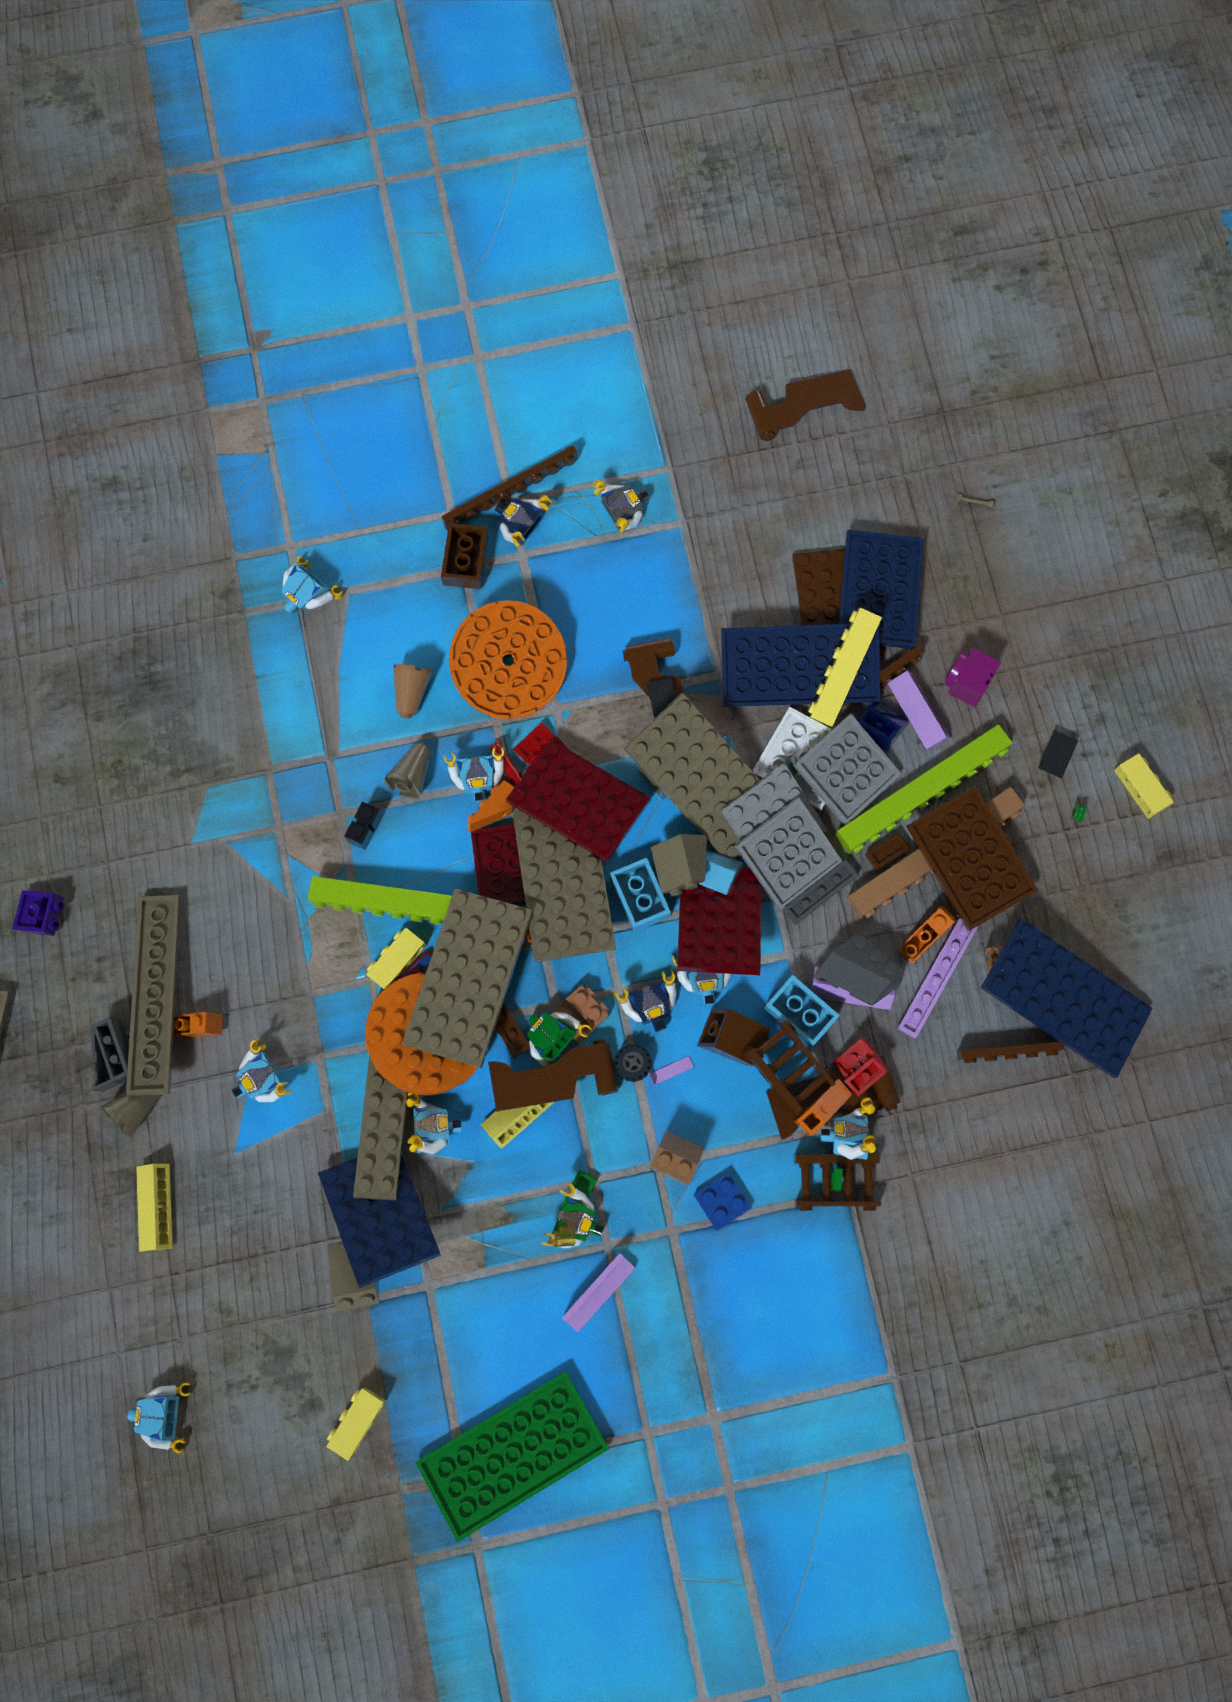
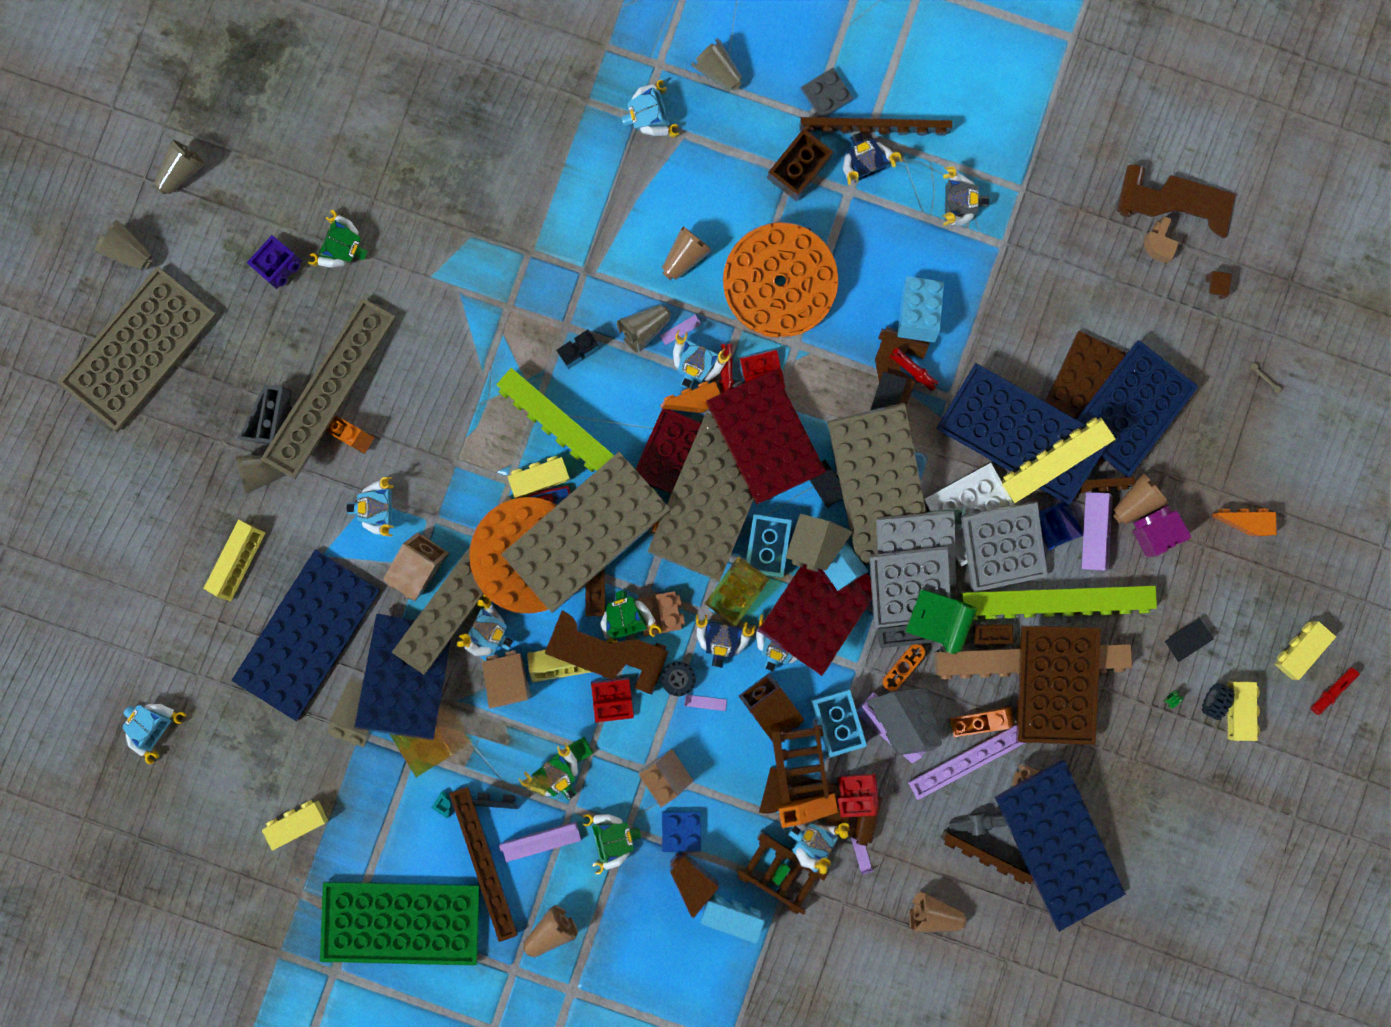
camera: 25 degrees right, 10 degrees up
none -> dark blue plate [231,549,381,721]
none -> torso [308,210,368,268]
none -> medium nougat slope [383,532,449,601]
none -> clear yellow brick [390,728,453,778]
none -> teal tile [431,791,451,818]
none -> reddish brown plate [449,786,518,942]
none -> black piece [473,792,518,809]
none -> medium nougat slope [482,650,532,709]
none -> medium nougat cone [523,905,578,957]
none -> torso [583,814,641,874]
none -> red slope [591,677,634,723]
none -> lavender piece [660,314,701,345]
none -> reddish brown slope [670,852,719,918]
none -> dark tan cone [691,38,742,91]
none -> medium azure brick [700,893,765,944]
none -> clear yellow brick [704,556,770,626]
none -> dark grey plate [801,67,853,118]
none -> black piece [810,460,843,508]
none -> lavender piece [851,837,873,875]
none -> orange beam [882,644,925,691]
none -> red pin [890,348,939,391]
none -> medium azure brick [897,276,944,343]
none -> green door [905,589,977,654]
none -> medium nougat cone [909,892,966,932]
none -> dark grey pin [949,813,1008,835]
none -> medium nougat cone [1113,474,1169,525]
none -> medium nougat brick [1144,216,1179,264]
none -> black wheel [1202,682,1235,720]
none -> reddish brown panel [1206,271,1232,300]
none -> orange slope [1212,509,1277,536]
none -> light yellow brick [1274,621,1336,680]
none -> red pin [1310,667,1360,716]

